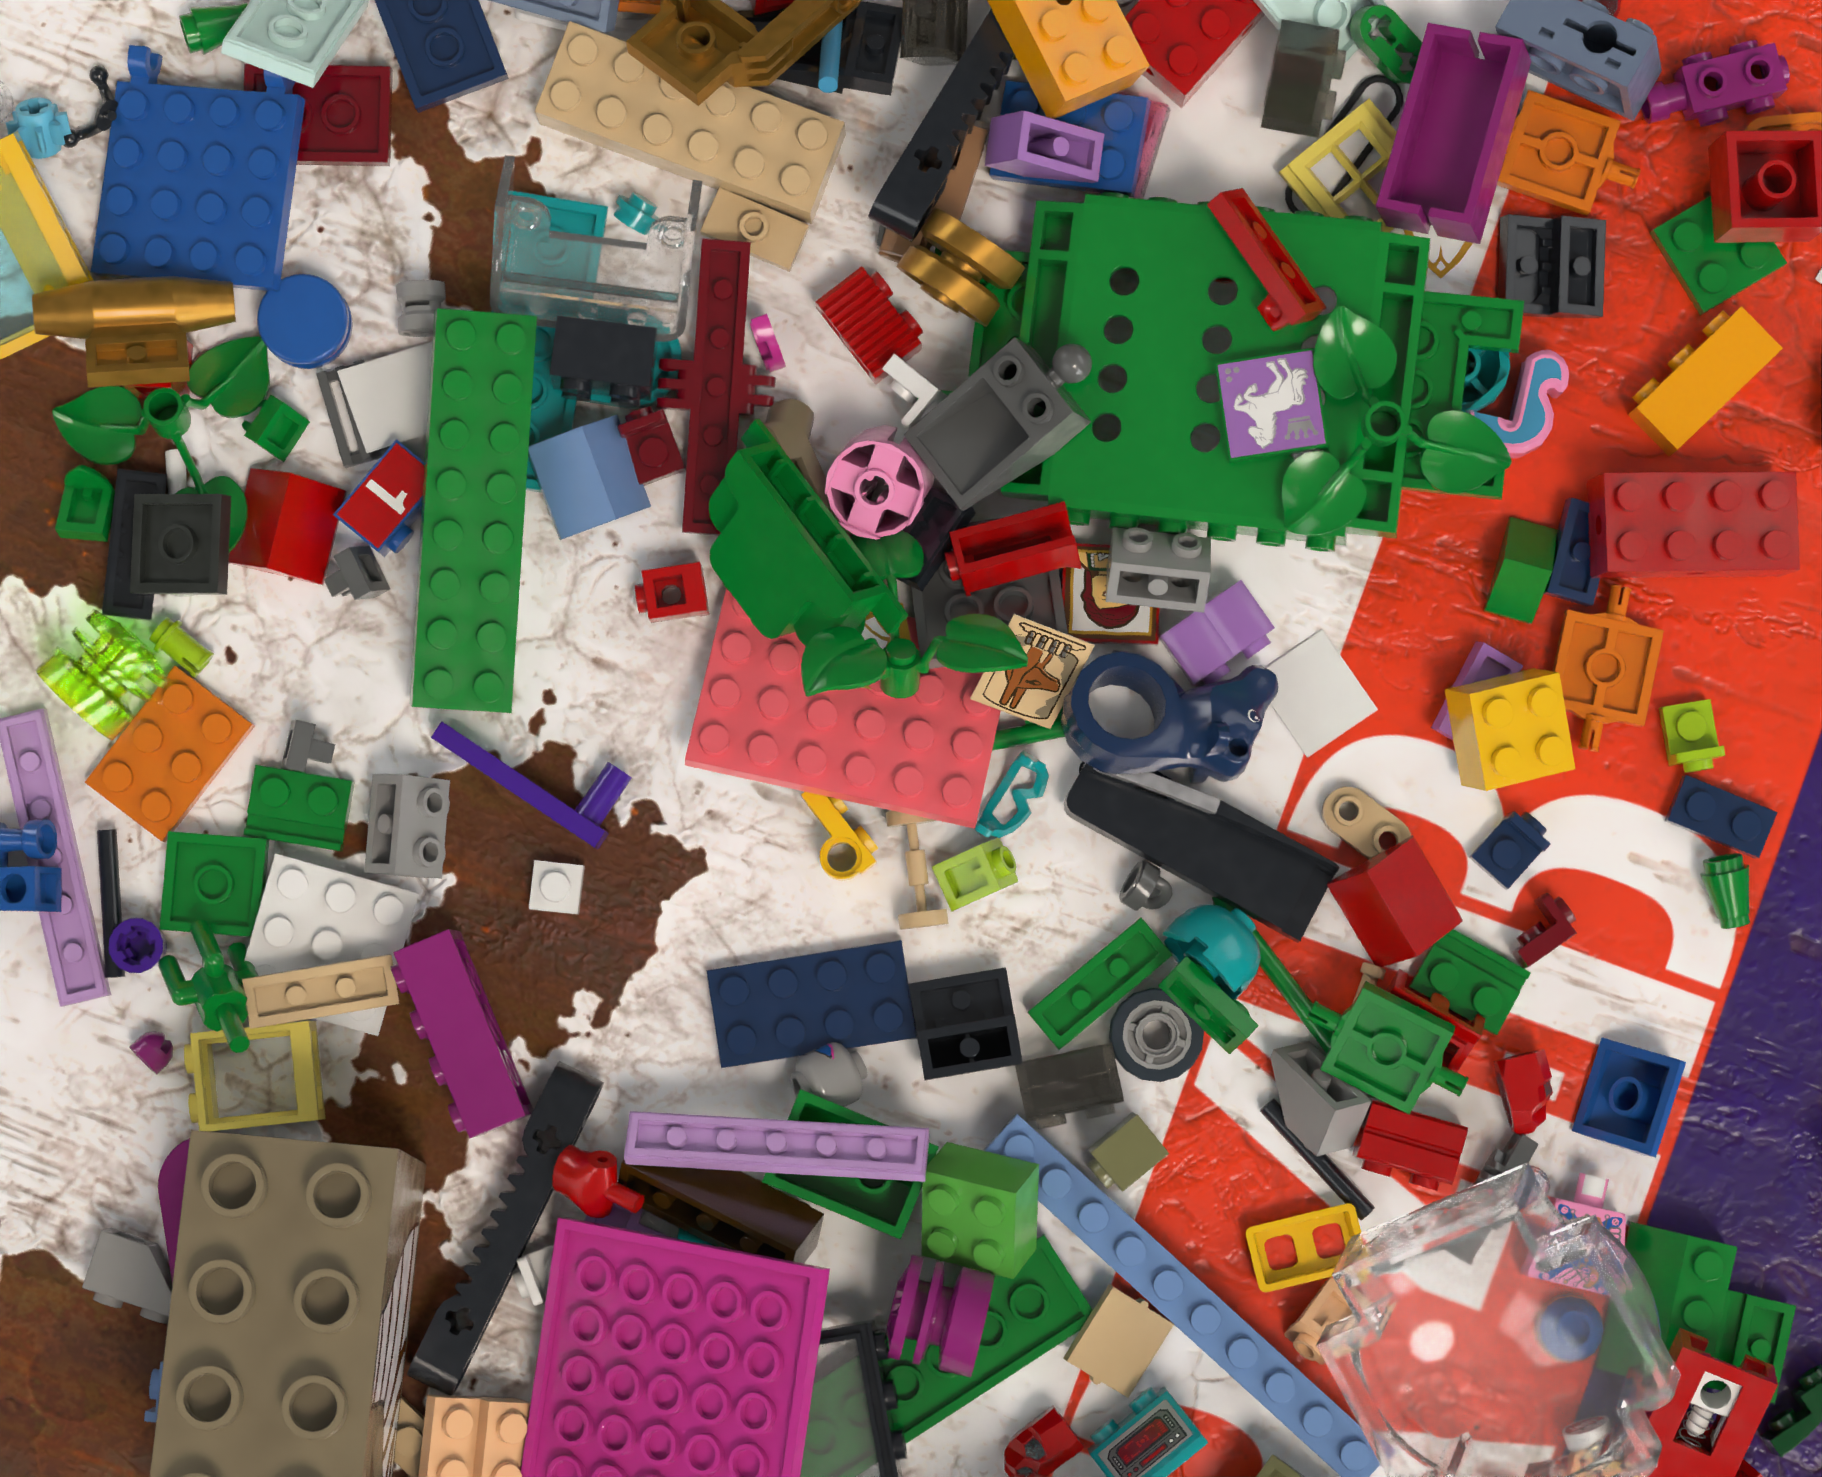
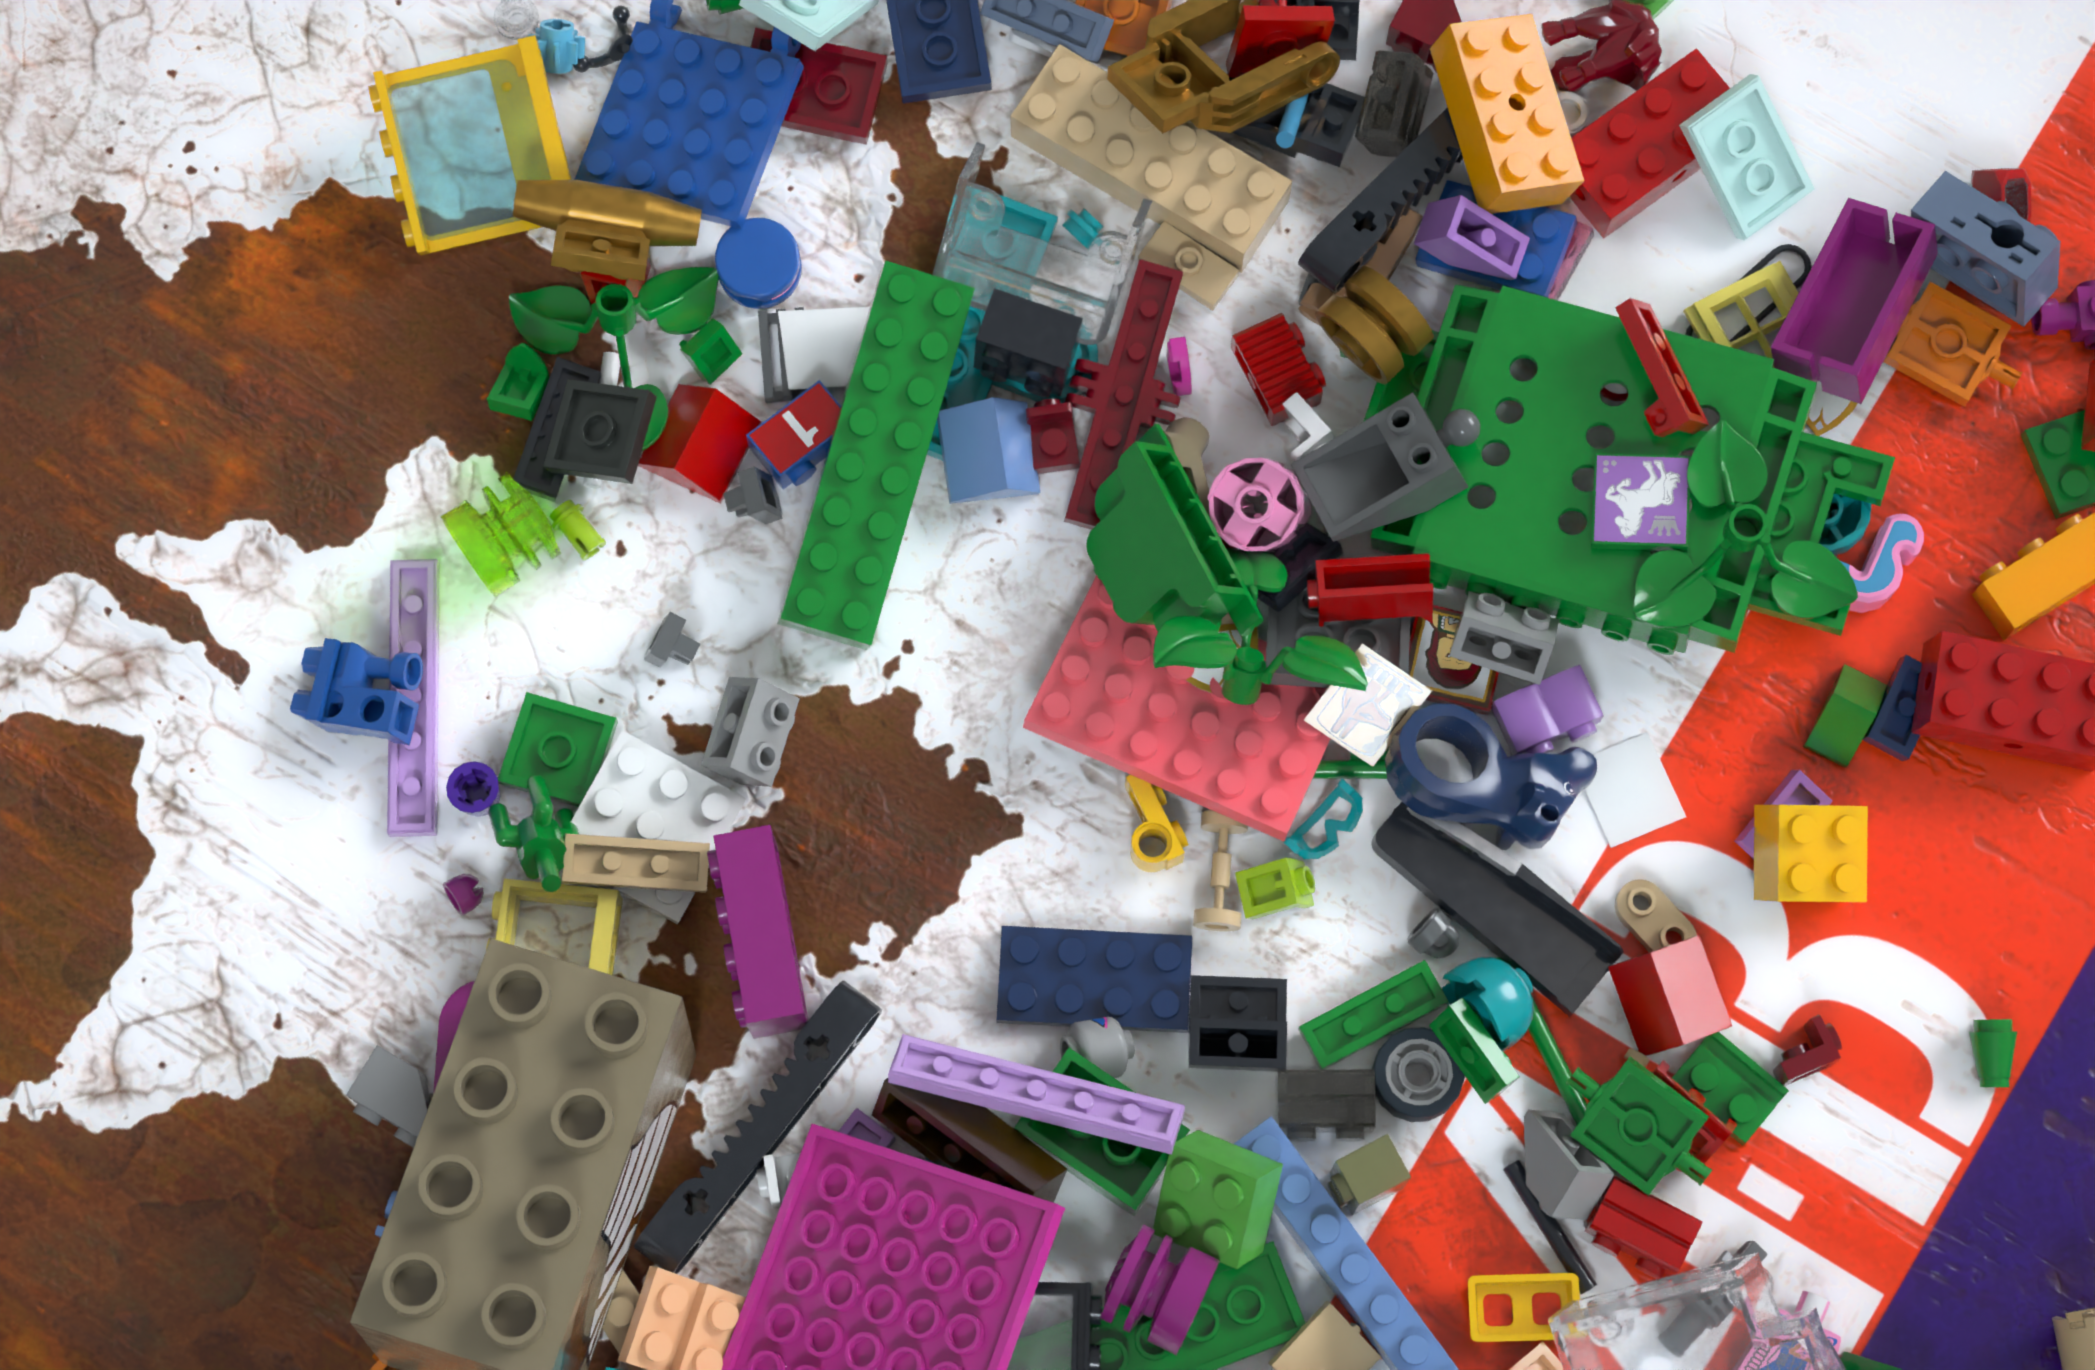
camera: 10 degrees right, 10 degrees down
orange plate [85,666,255,842] -> none
black piece [97,829,125,978] -> none
green plate [243,765,355,852] -> none
light grey wheel [396,280,446,337] -> none
dark purple piece [431,721,632,849] -> none
white plate [529,860,585,915] -> none
red piece [552,1145,644,1218] -> none
red brick [635,562,710,623] -> none
clear smoke brick [1260,19,1346,138] -> none
green beam [1350,5,1422,84] -> none
dark blue bracket [1469,811,1551,890] -> none
red rock [1493,1049,1553,1135] -> none
black slope [1498,214,1606,318] -> none
orange plate [1552,585,1664,752] -> none
blue slope [1572,1037,1686,1158] -> none
lime bracket [1659,699,1725,773] -> none
dark blue plate [1664,775,1778,859] -> none

